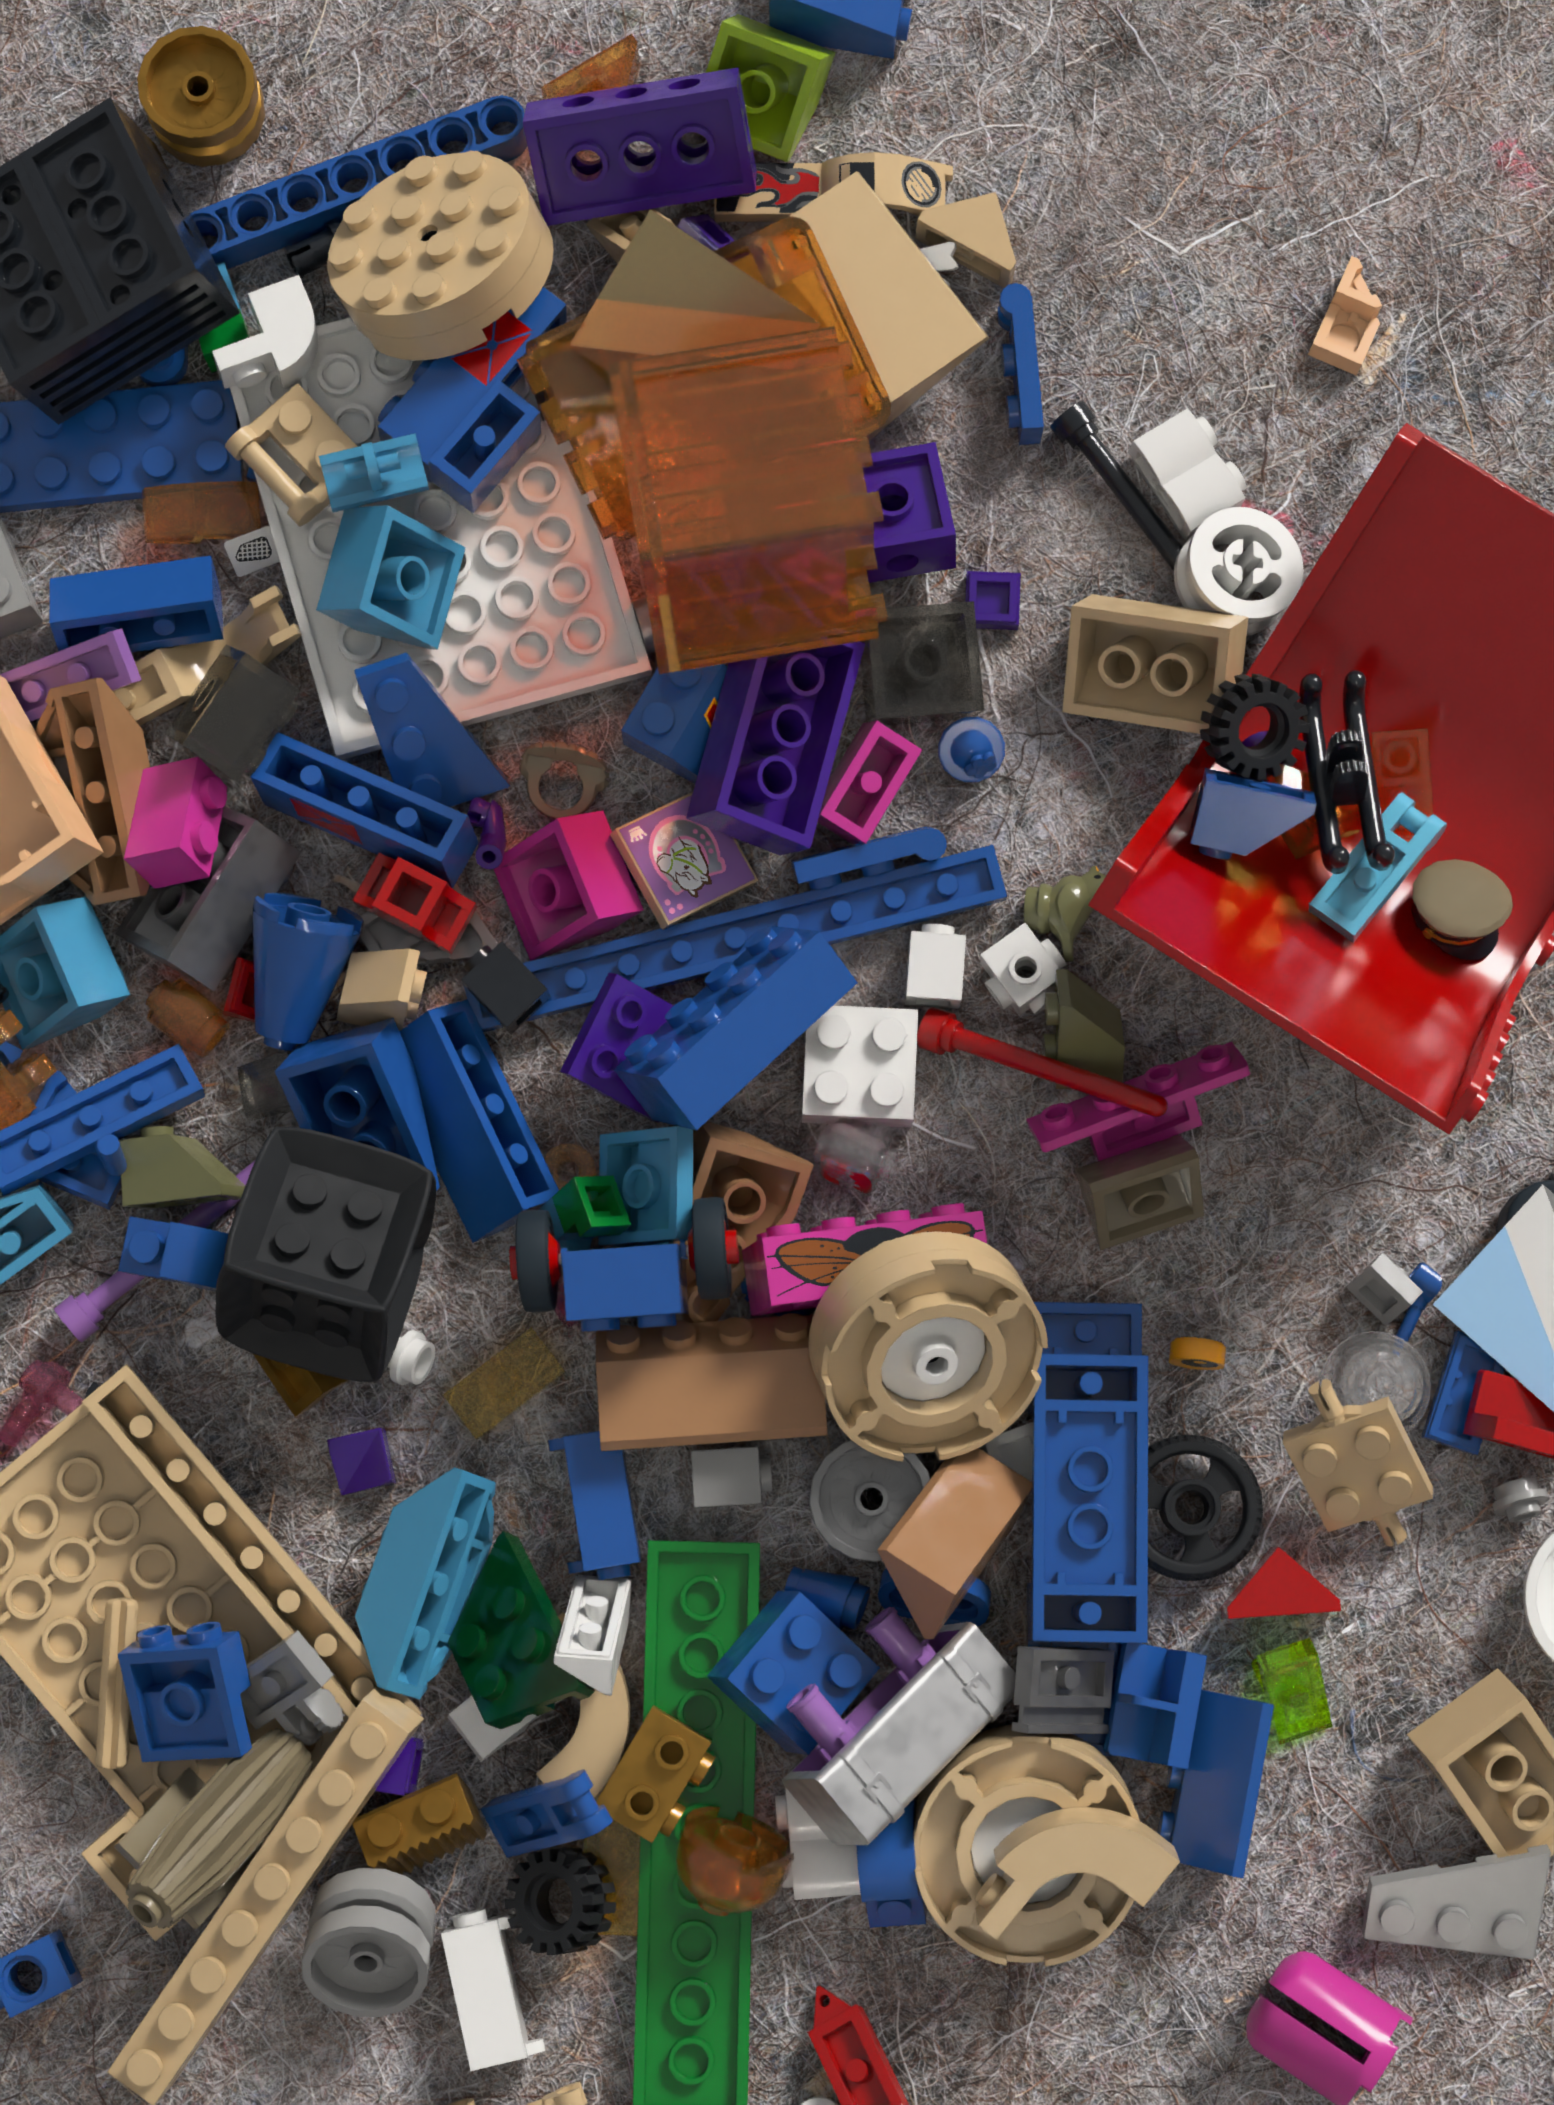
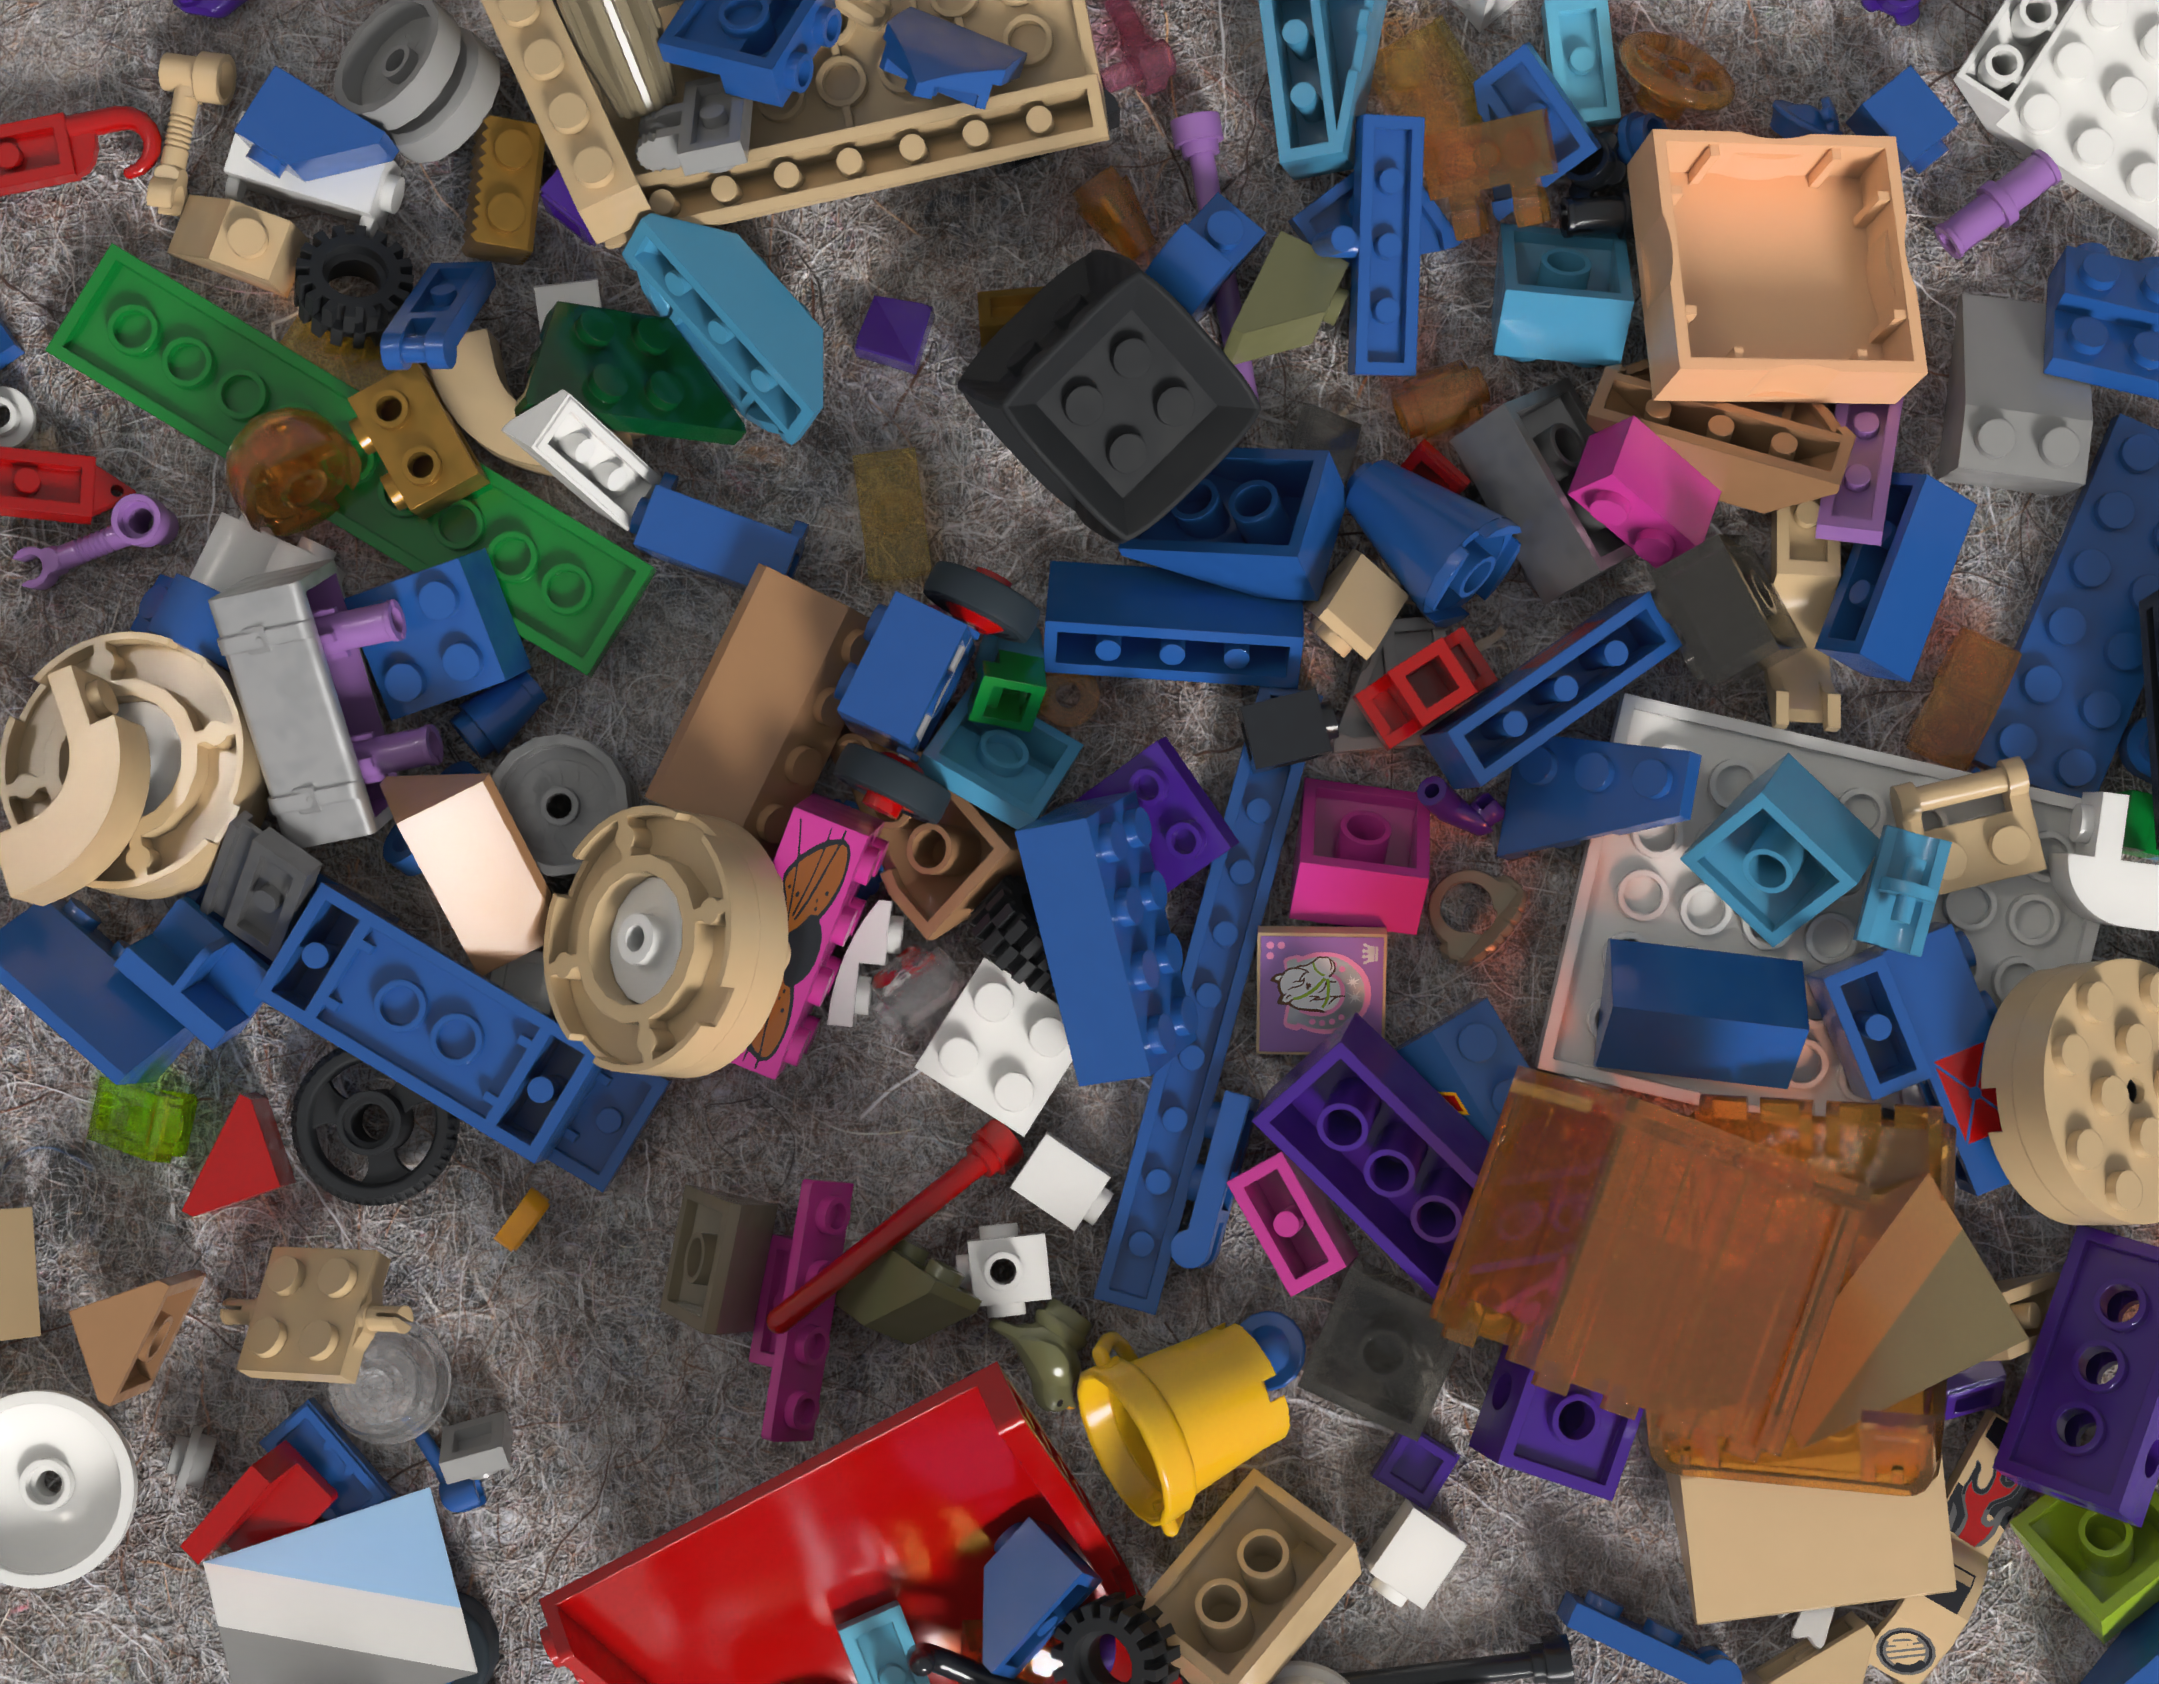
camera: 115 degrees right, 5 degrees up
white sticker [224,526,280,577] -> none
white plate [387,1330,435,1385] -> none
light grey brick [691,1447,773,1508] -> none
none -> medium lavender brick [12,494,179,590]
none -> medium nougat slope [68,1269,206,1406]
none -> tan slope [167,194,310,298]
none -> blue slope [234,65,400,182]
none -> white slope [827,900,904,1027]
none -> blue slope [879,7,1027,109]
none -> black tyre [969,875,1055,995]
none -> clear orange cone [1072,165,1158,260]
none -> yellow piece [1077,1322,1290,1537]
none -> white brick [1364,1498,1467,1610]
none -> blue slope [1593,938,1810,1089]

